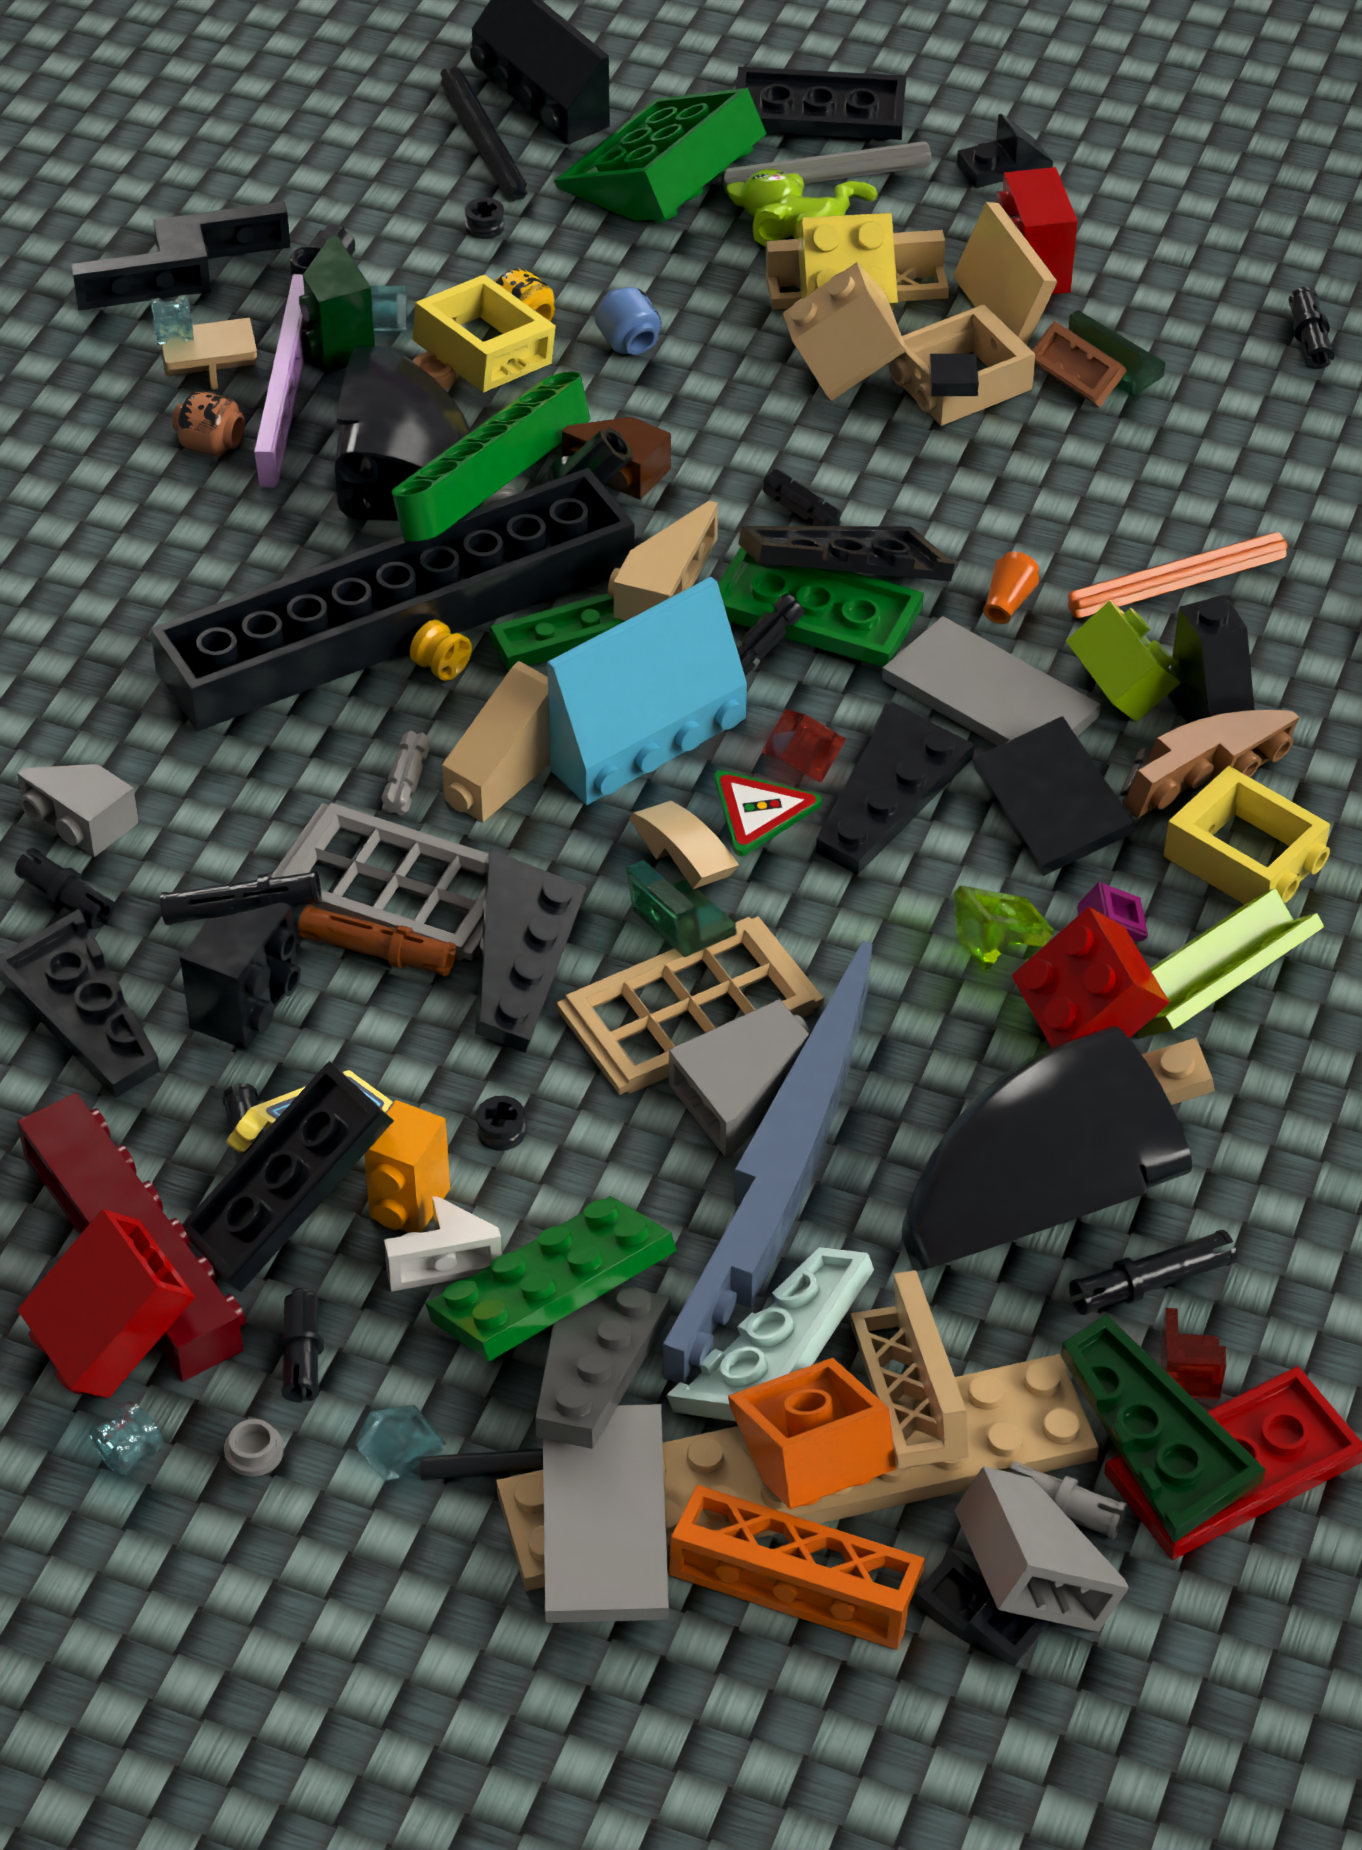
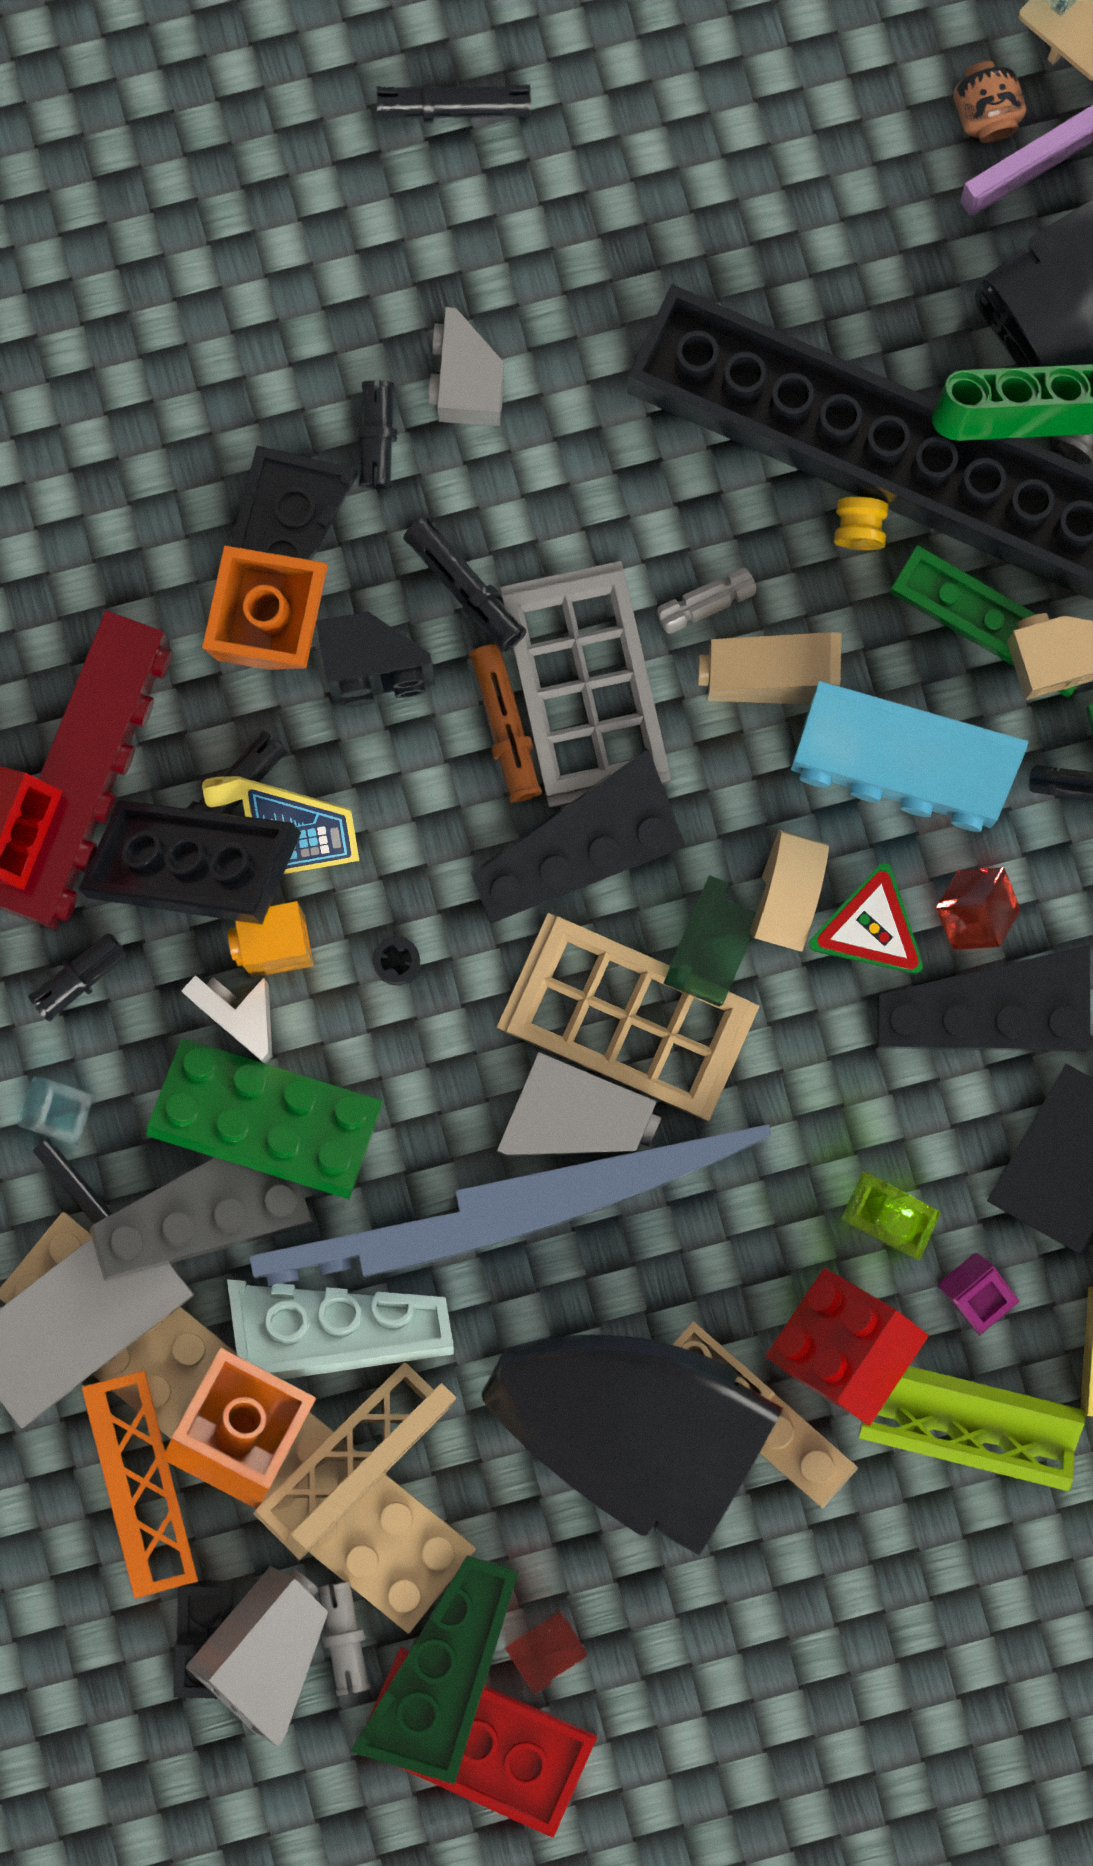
camera: 55 degrees right, 35 degrees up
black pin [1069,1229,1237,1315] -> none
none -> orange slope [202,545,328,670]

